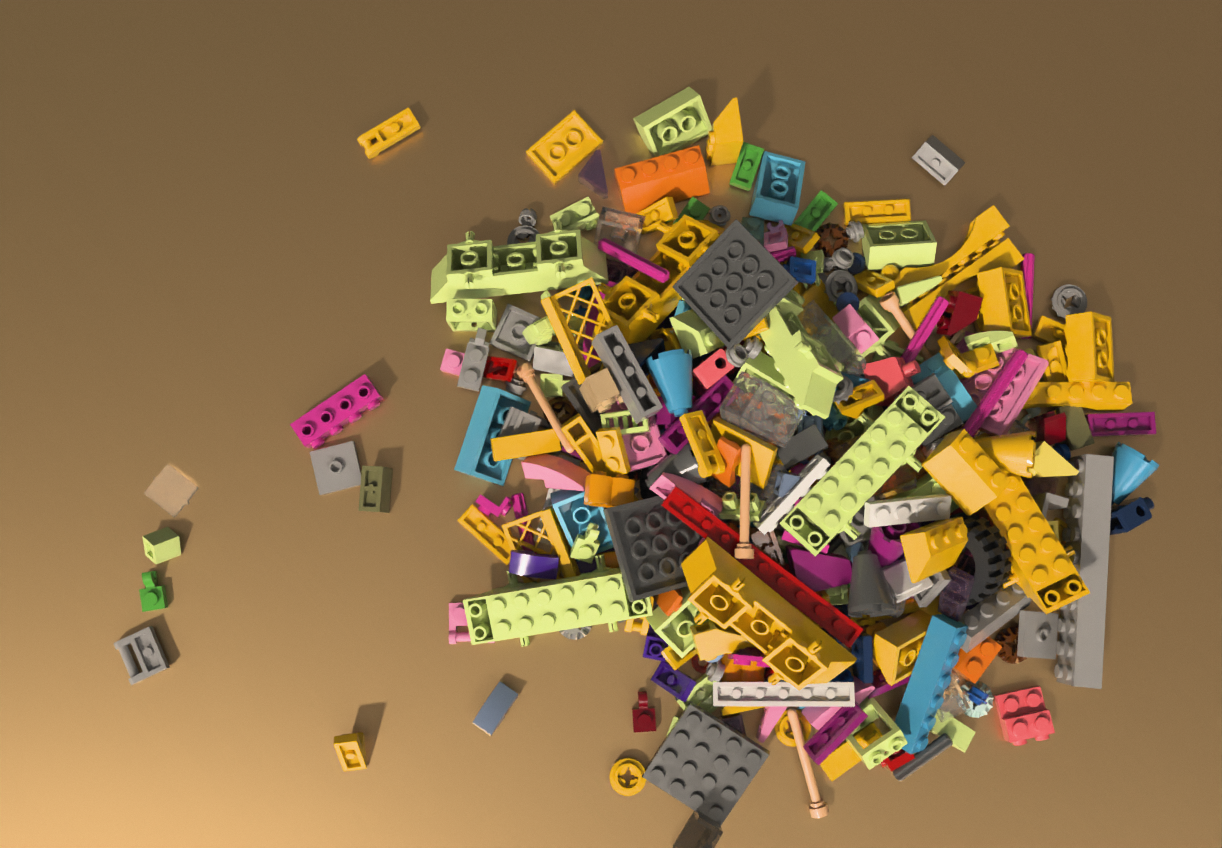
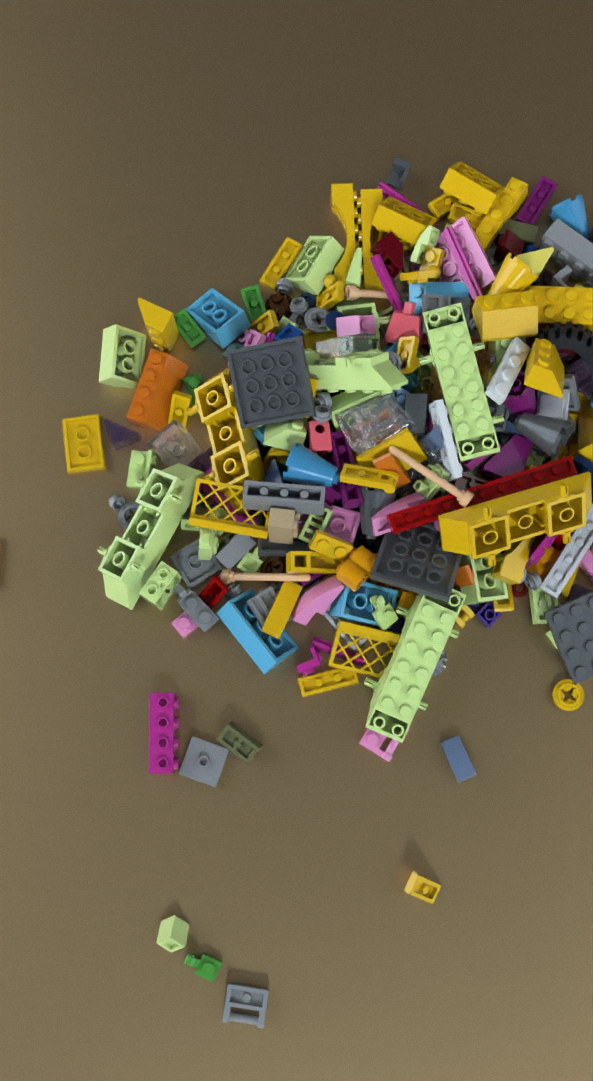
camera: 50 degrees left, 5 degrees down
clear piece [144,464,199,517] -> none
dark purple slope [509,550,559,579] -> none
dark pink axle [598,238,670,283] -> none
dark red plate [632,691,656,733] -> none
dark purple slope [651,661,697,702] -> none
light grey plate [709,205,731,226] -> none
clear plate [844,354,866,376] -> none
light grey panel [912,135,965,186] -> none
light grey gear [1051,284,1087,319] -> none
none -> dark grey panel [386,157,412,191]

